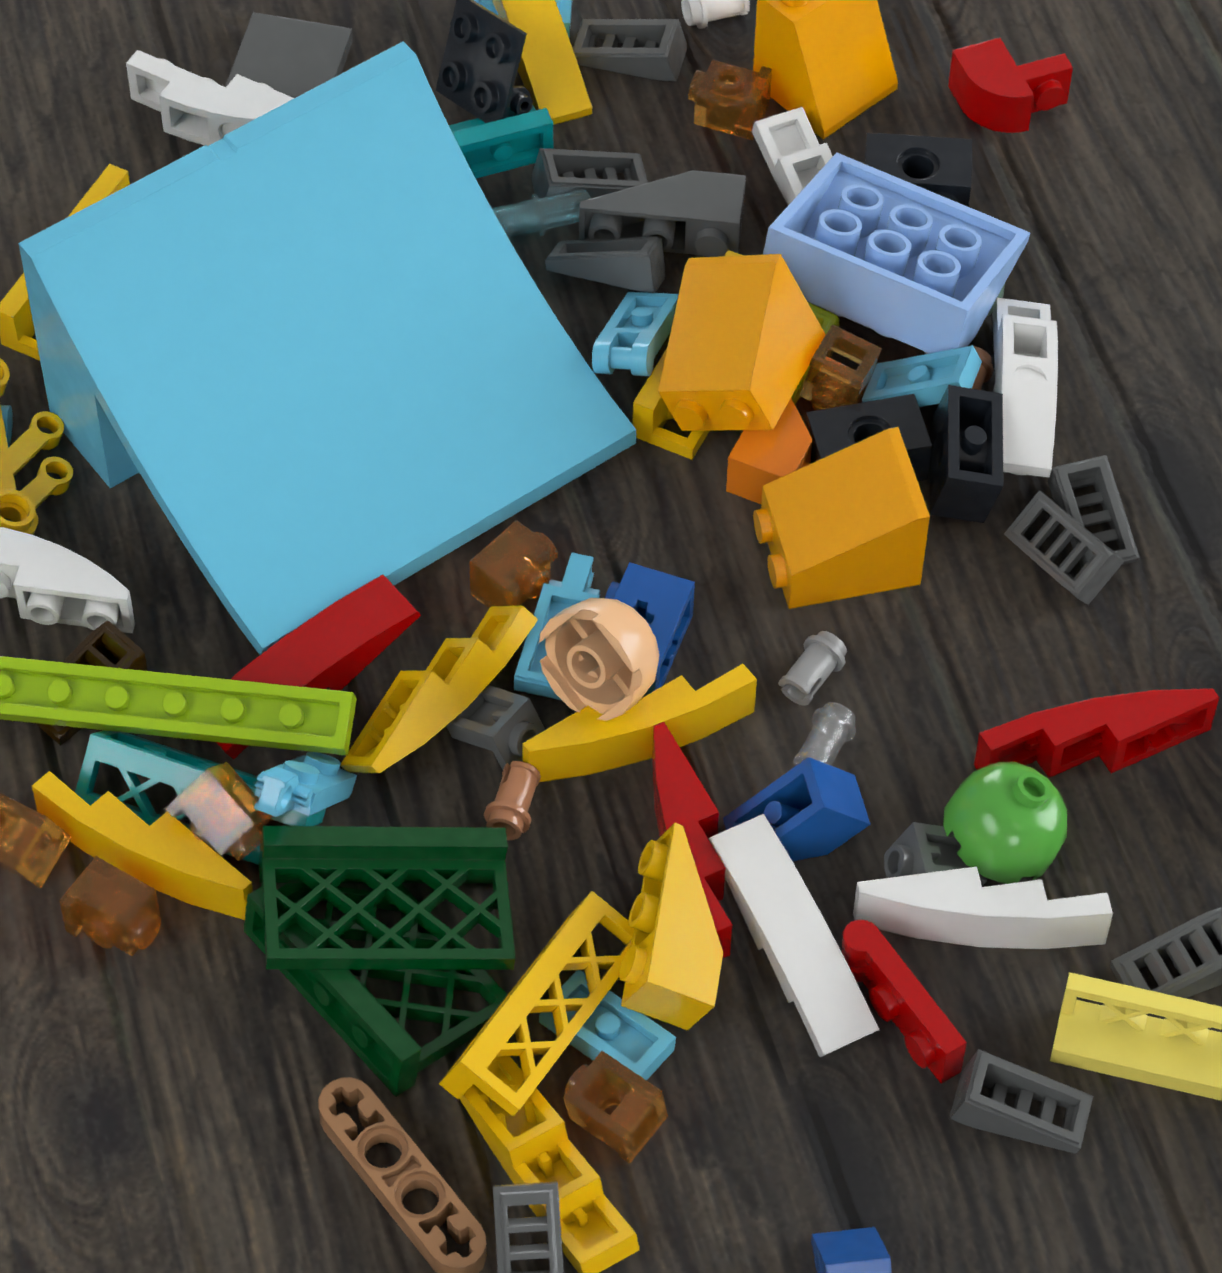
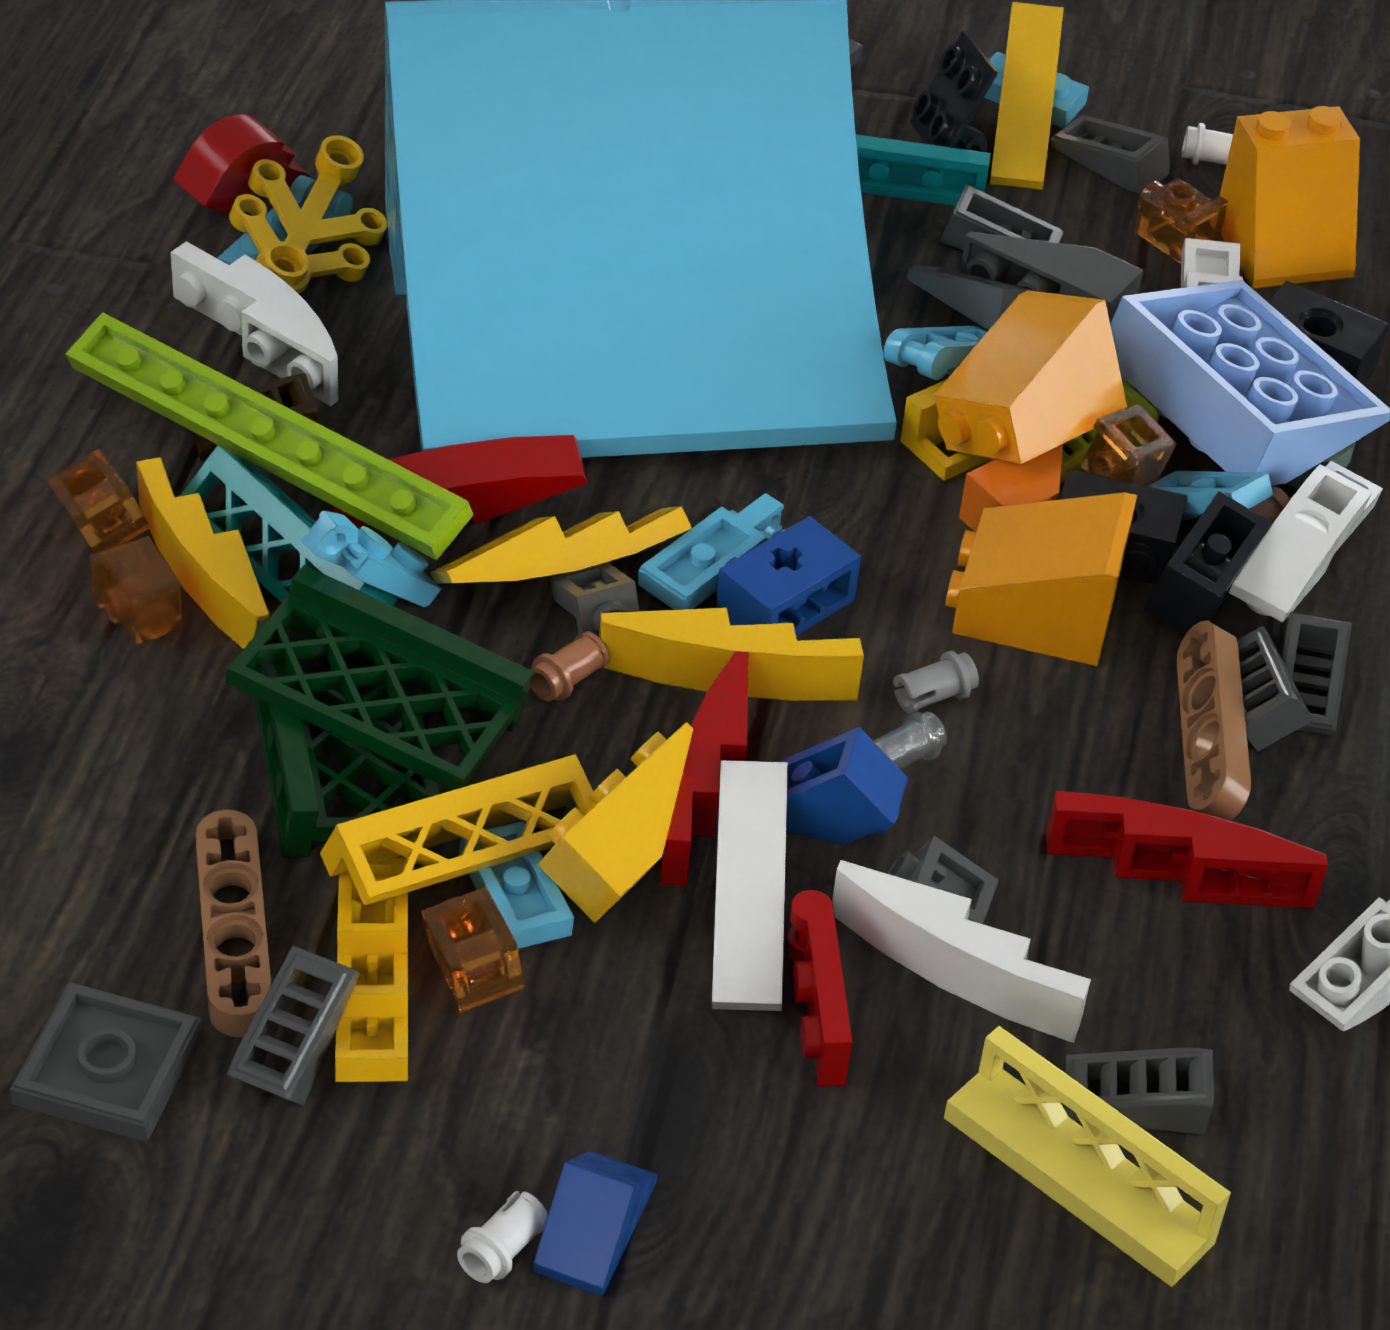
camera: 25 degrees right, 10 degrees down
brick [165,762,274,861] -> none
clear orange brick [470,520,558,608] -> none
clear light blue axle [492,189,591,238] -> none
light nougat cylinder [539,598,660,721] -> none
bright green cylinder [943,762,1067,884] -> none
dark grey slope [950,1049,1093,1154] -> none
none -> medium nougat beam [1176,620,1251,821]

